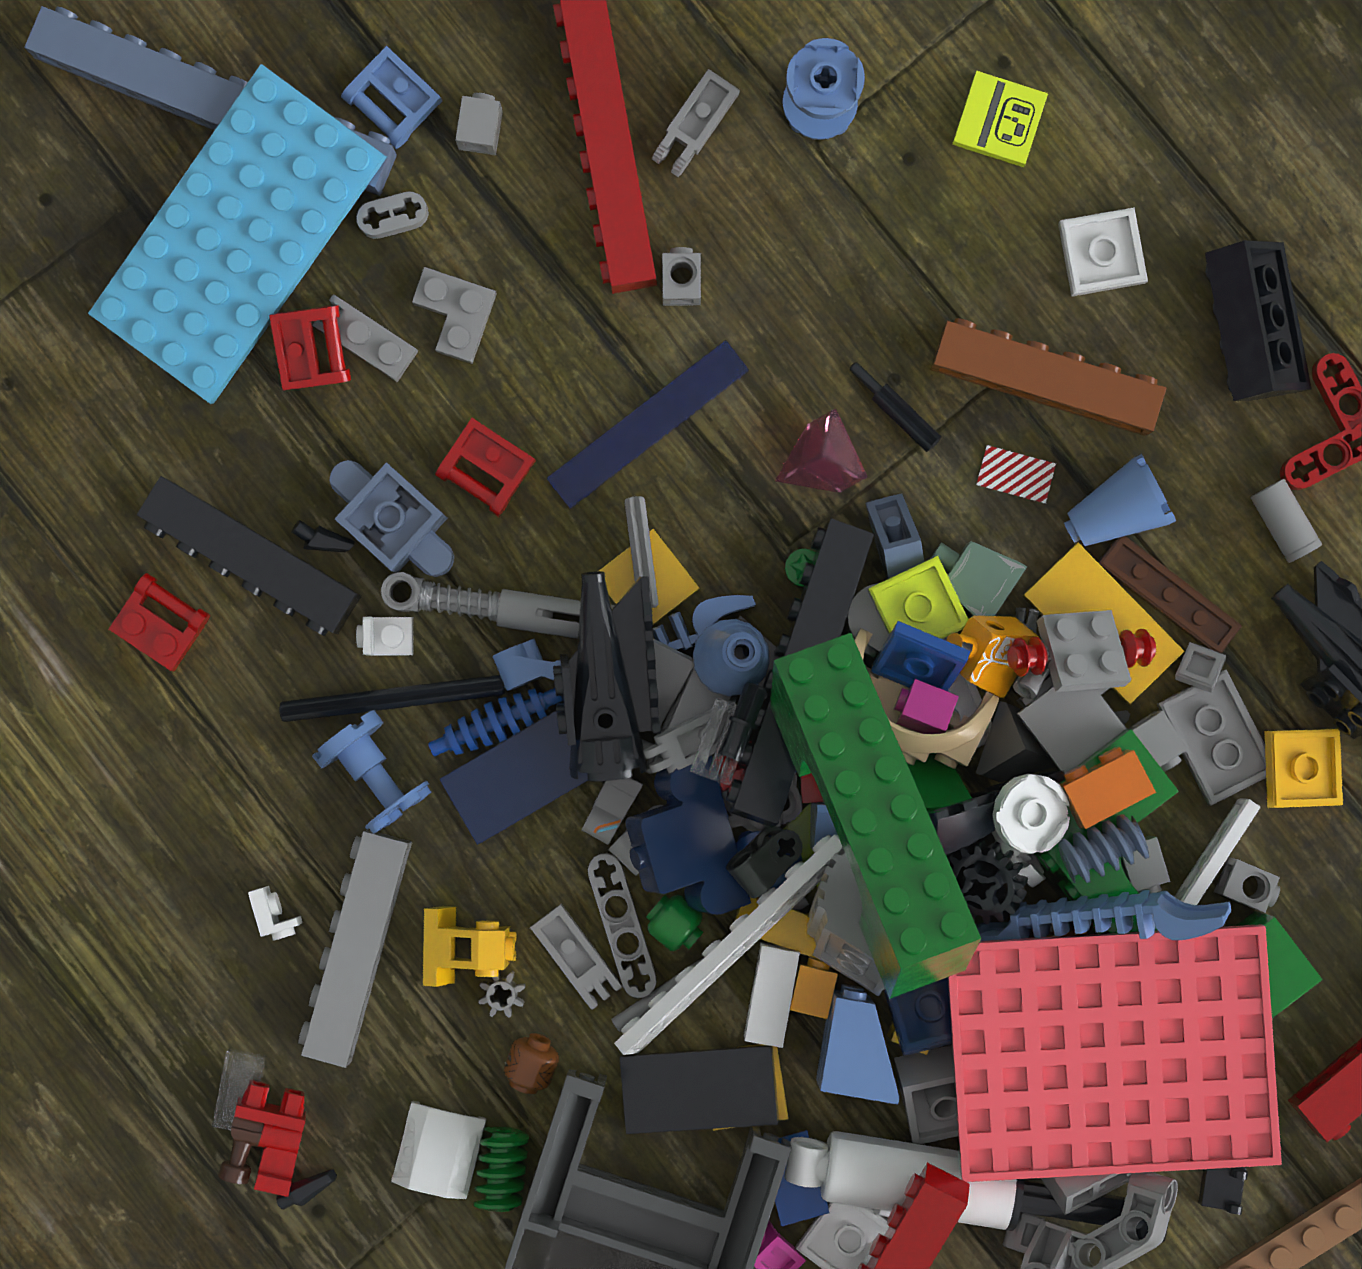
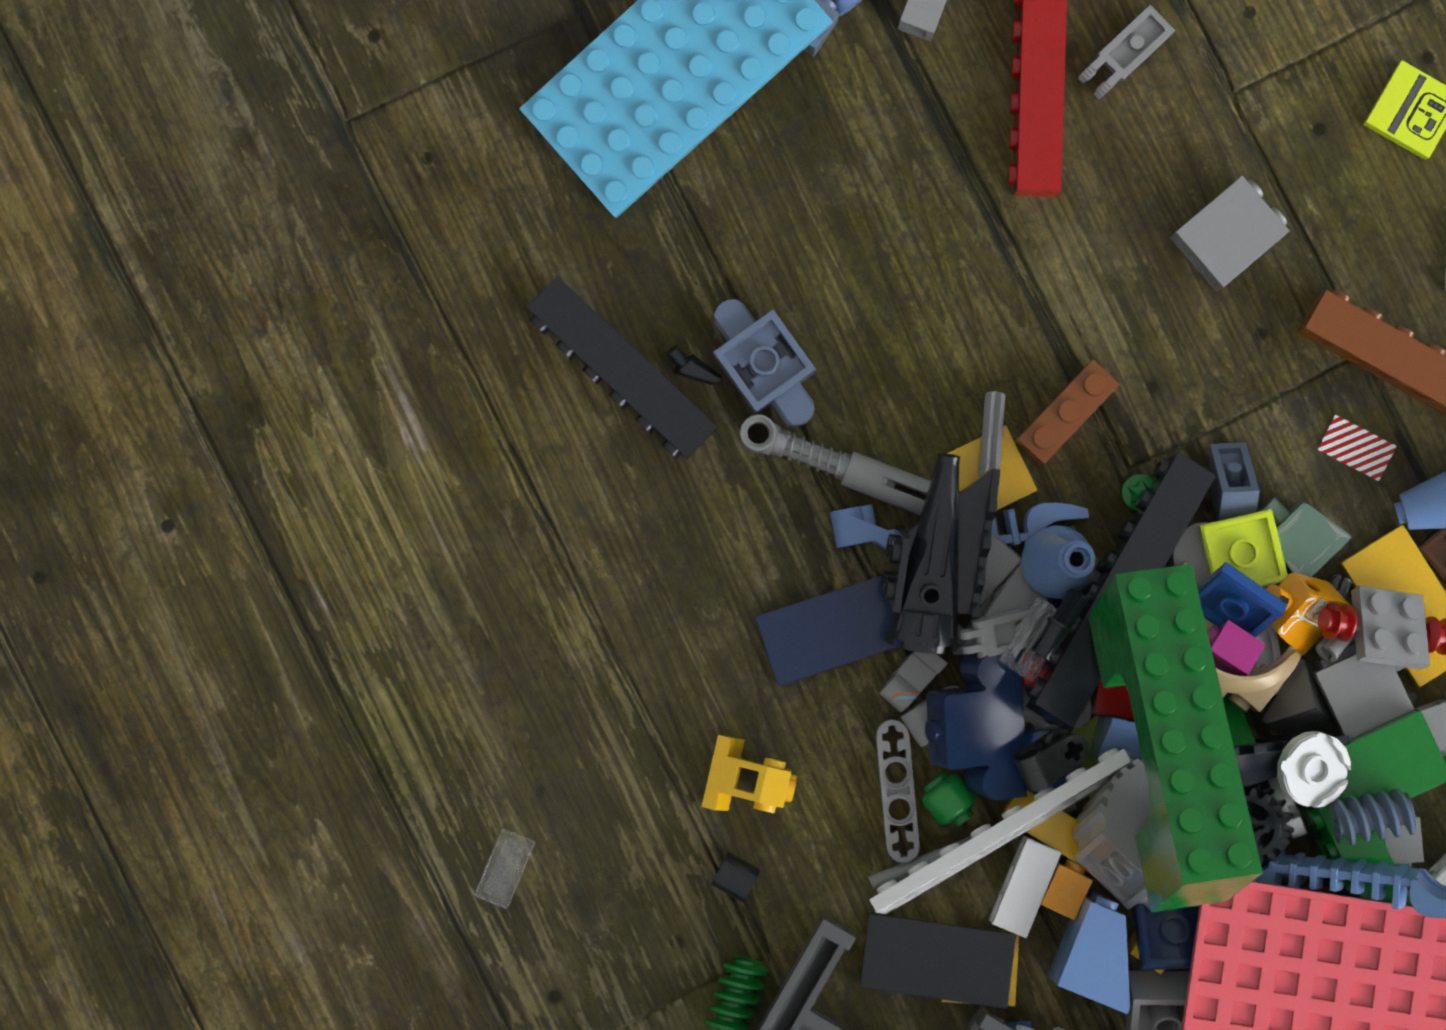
camera: 10 degrees right, 0 degrees up
red plate [108,573,210,671] -> none
red hips [218,1080,306,1197] -> none
white bracket [248,886,303,941] -> none
red plate [269,304,351,390] -> none
black bar [276,1170,337,1210] -> none
black axle [279,675,505,722] -> none
light grey brick [298,830,412,1068] -> none
light grey hinge [312,294,418,382] -> none
medium blue piece [312,710,432,834] -> none
light grey beam [356,192,429,239] -> none
white bracket [356,616,413,656] -> none
white slope [391,1101,486,1199] -> none
light grey plate [412,267,497,364] -> none
blue piece [428,688,563,757] -> none
red plate [435,418,536,517] -> none
light grey gear [479,971,526,1018] -> none
dark orange head [504,1033,559,1094] -> none
light grey hinge [530,903,623,1010] -> none
clear blue tile [547,340,749,509] -> none
light grey brick [662,247,701,306] -> none
clear pink slope [775,409,868,493] -> none
medium blue piece [783,38,865,140] -> none
black axle [850,362,942,452] -> none
orange brick [1059,746,1156,829] -> none
none -> black brick [711,852,760,902]
none -> dark orange brick [1014,359,1120,467]
none -> light grey brick [1169,176,1290,292]

